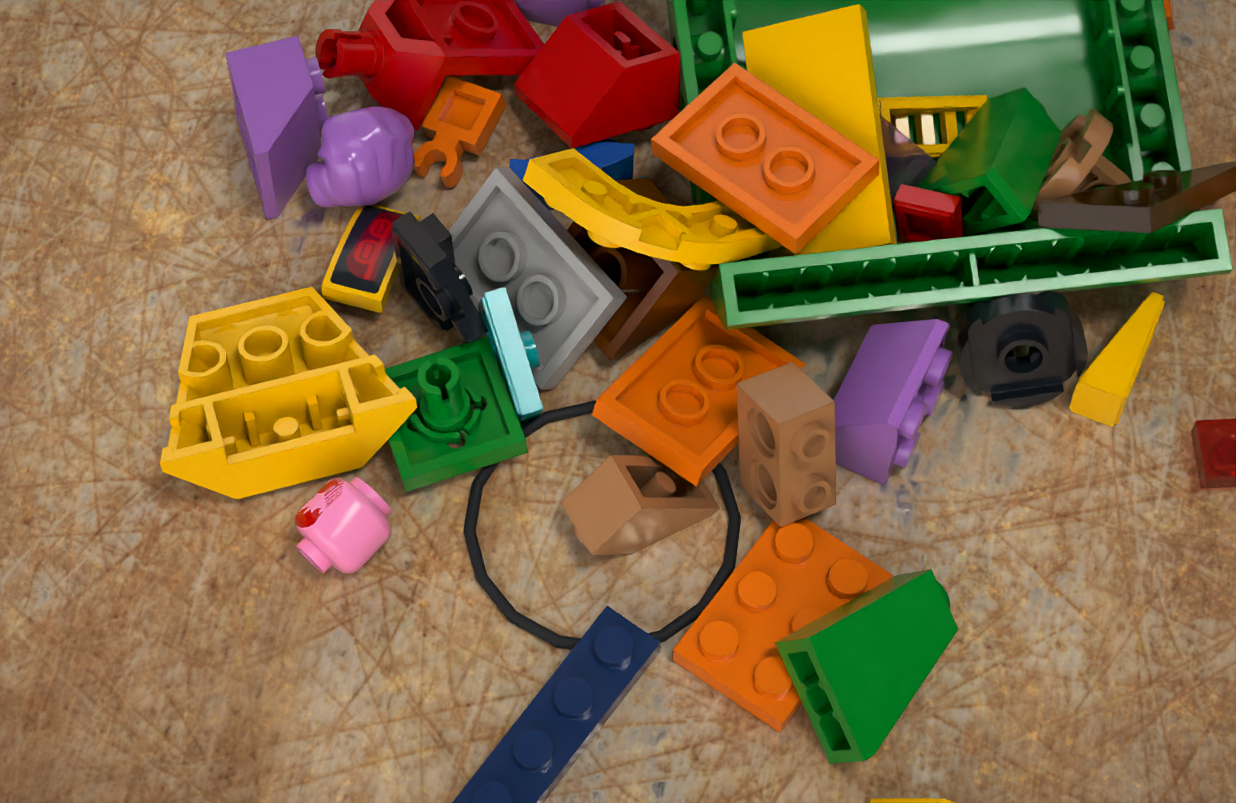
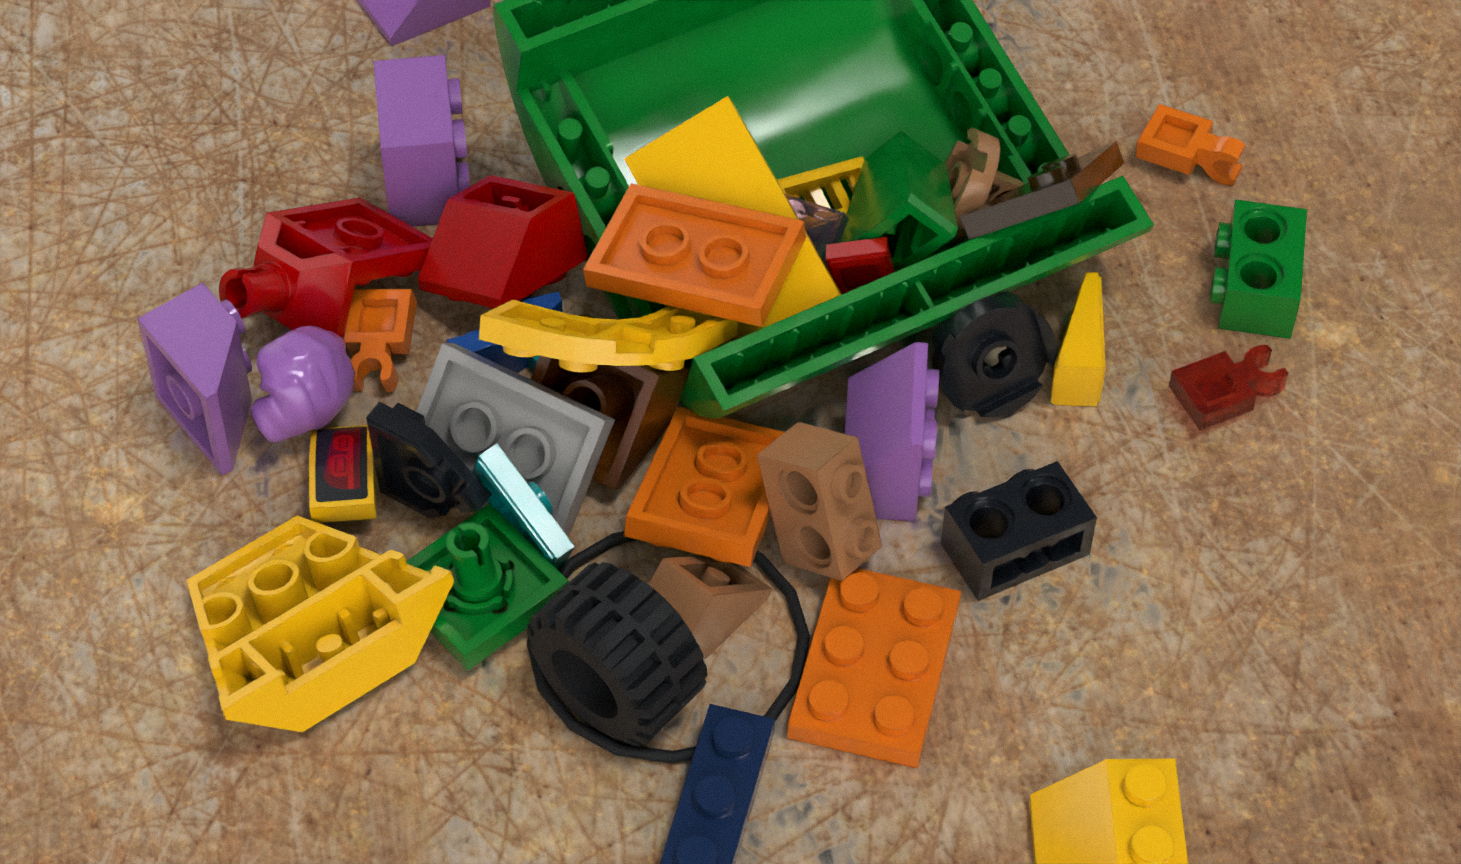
camera: 20 degrees left, 10 degrees down
bright pink head [294,476,392,574] -> none
green slope [775,569,959,764] -> none
none -> black tyre [527,562,708,746]
none -> black brick [941,461,1097,601]

